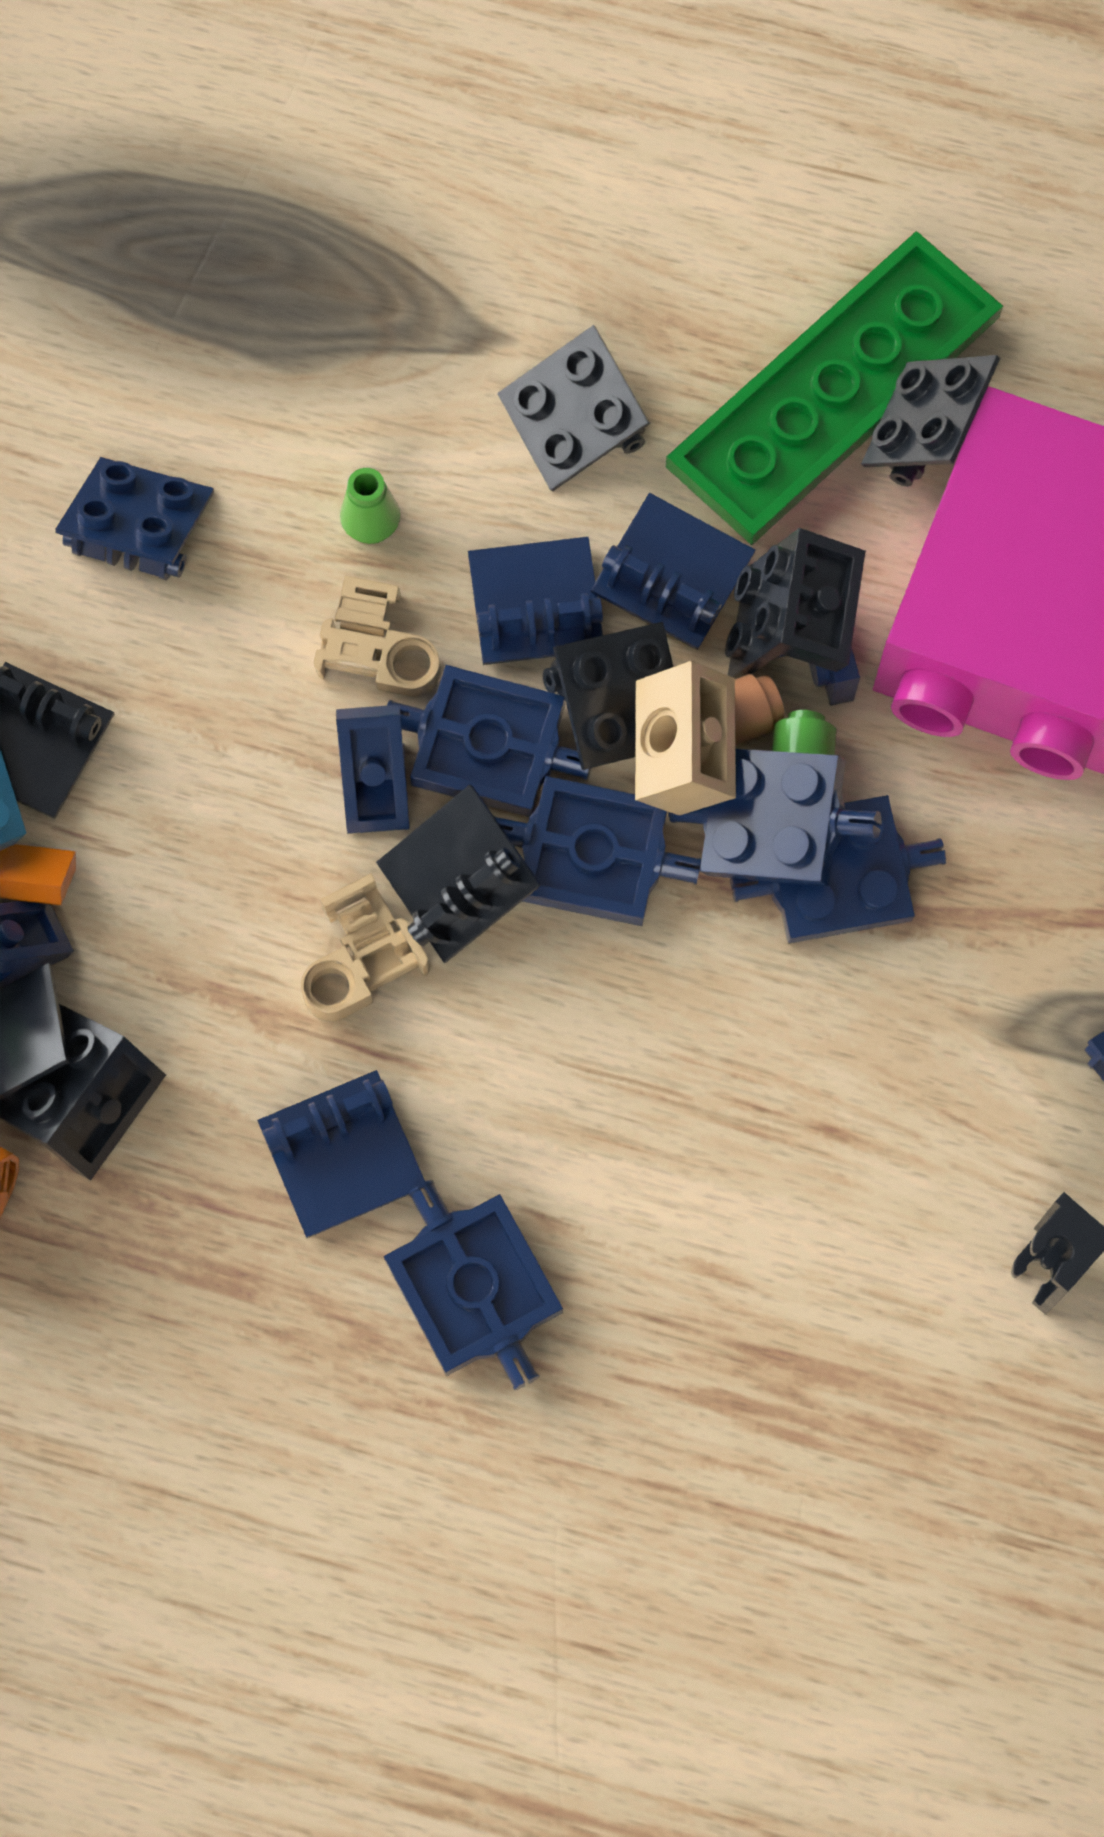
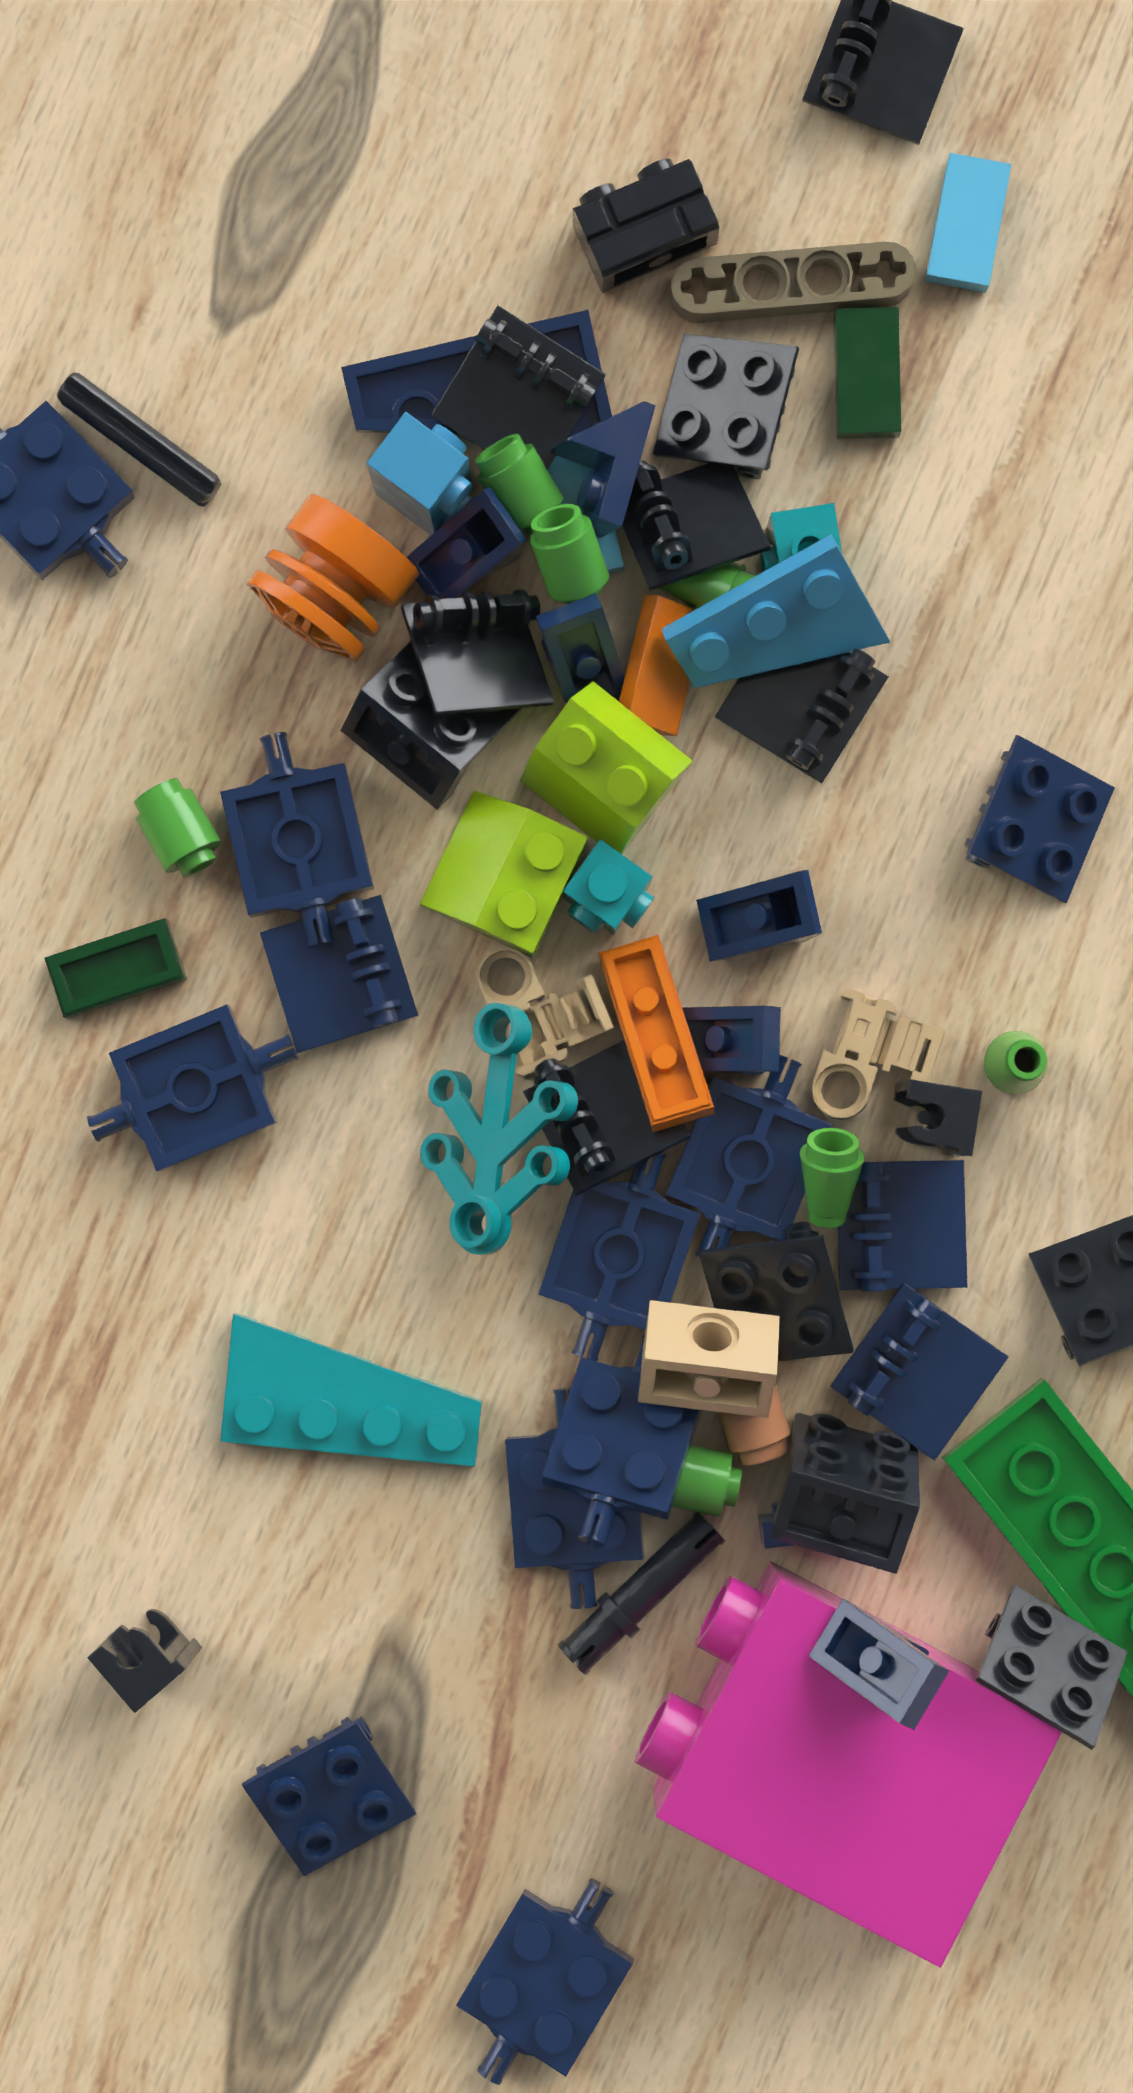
camera: 100 degrees right, 15 degrees up
none -> dark green tile [44,918,187,1019]
none -> bright green brick [134,778,221,878]
none -> dark blue plate [220,732,374,948]
none -> teal wing [220,1313,482,1466]
none -> lime slope [420,790,588,959]
none -> teal plant [420,1003,578,1255]
none -> lime slope [520,681,693,854]
none -> black pin [558,1512,725,1675]
none -> teal brick [563,839,655,935]
none -> orange tile [598,935,715,1132]
none -> dark blue slope [696,870,822,962]
none -> bright green cone [800,1128,865,1228]
none -> slope [809,1599,949,1730]
none -> black hinge [893,1079,982,1157]

